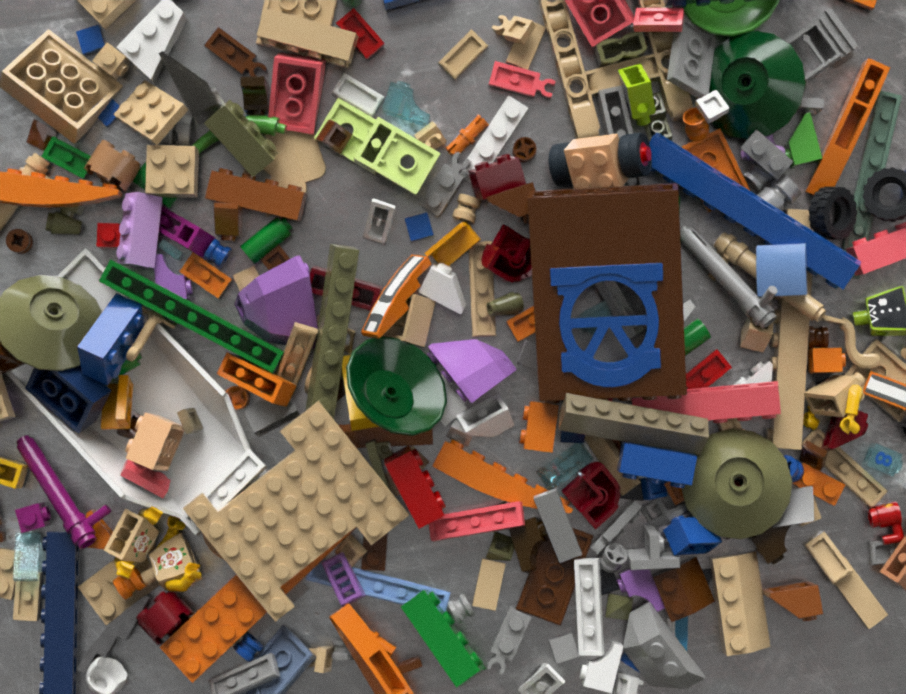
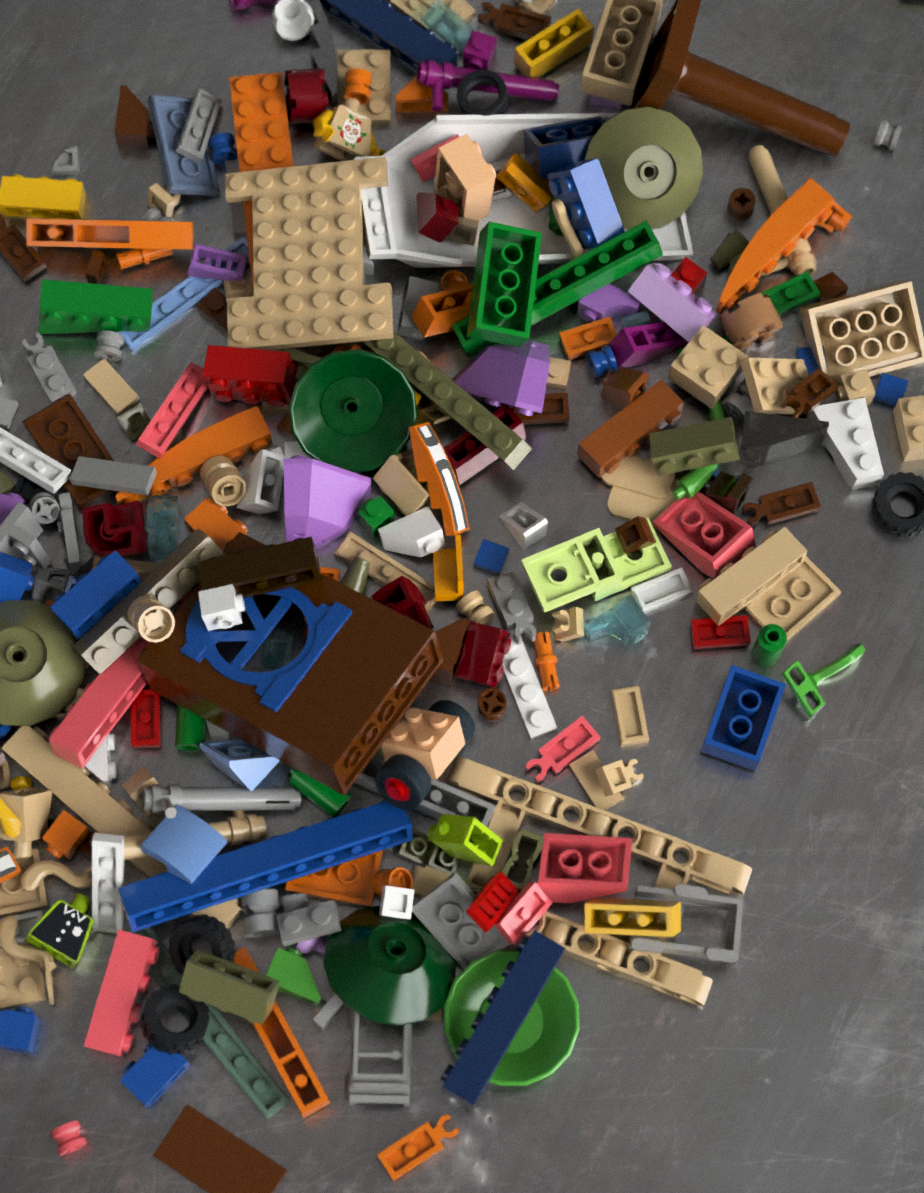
camera: 125 degrees right, 15 degrees down
tan torso [104,506,163,580] -> none
green brick [240,217,292,264] -> none
tan tile [275,322,318,392] -> none
dark brown arch [509,517,548,573] -> none
none -> white plate [92,833,124,934]
none -> tan wheel [127,595,175,643]
none -> olive brick [179,949,280,1025]
none -> dark brown brick [198,537,322,598]
none -> white brick [198,584,245,631]
none -> tan wheel [200,456,247,507]
none -> light blue slope [200,739,279,792]
none -> green brick [355,495,395,539]
none -> dark red slope [416,192,459,243]
none -> black tyre [457,70,509,116]
none -> red slope [465,872,519,933]
none -> green brick [467,221,542,347]
none -> reddish brown plate [781,368,839,419]

